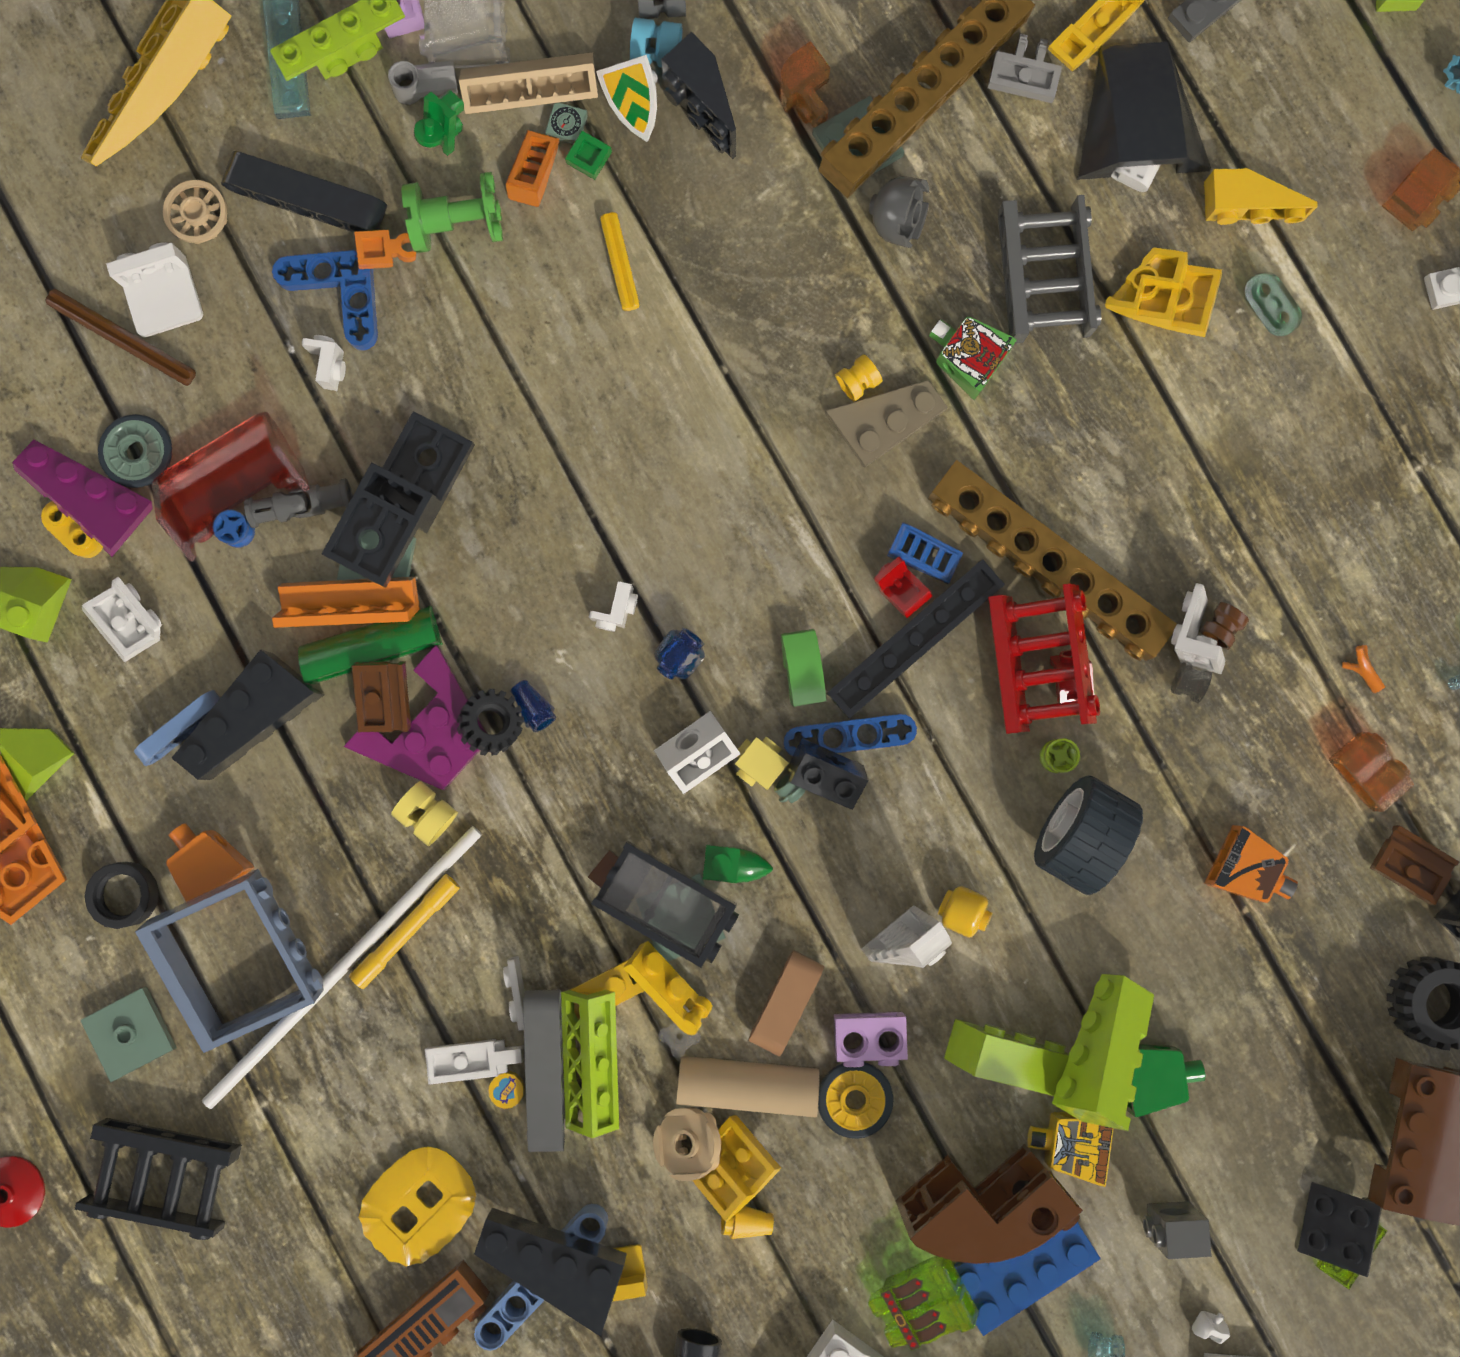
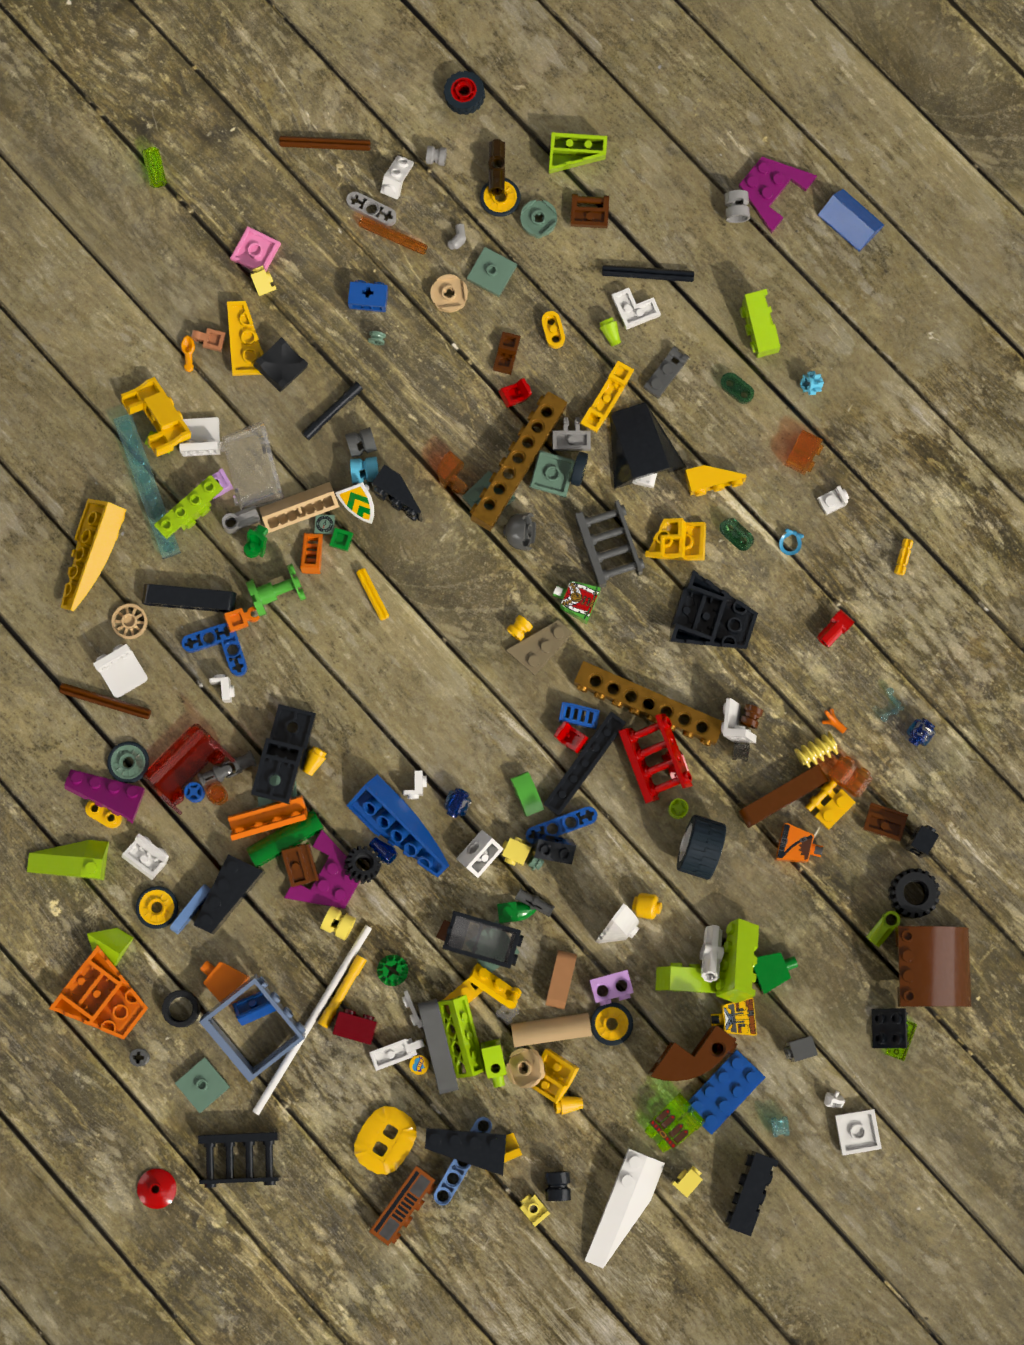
camera: 15 degrees left, 5 degrees down
none -> dark grey bush [129,1049,150,1067]
none -> yellow wheel [136,886,178,929]
none -> clear orange wheel [207,784,228,805]
none -> blue slope [232,991,277,1026]
none -> yellow cone [302,746,327,776]
none -> dark red brick [333,1009,378,1045]
none -> blue wedge [346,774,450,878]
none -> green gear [377,955,408,986]
none -> lime torso [481,1038,507,1088]
none -> dark grey pin [515,888,555,917]
none -> sand green plate [530,451,575,498]
none -> black bush [571,452,588,486]
none -> black wedge [669,570,758,649]
none -> white piece [700,925,724,982]
none -> clear green plate [720,373,754,404]
none -> reddish brown beam [738,764,829,828]
none -> dark azure piece [779,528,804,555]
none -> light yellow piece [794,731,838,769]
none -> yellow plate [805,780,856,830]
none -> red piece [816,609,855,648]
none -> lime piece [866,911,901,948]

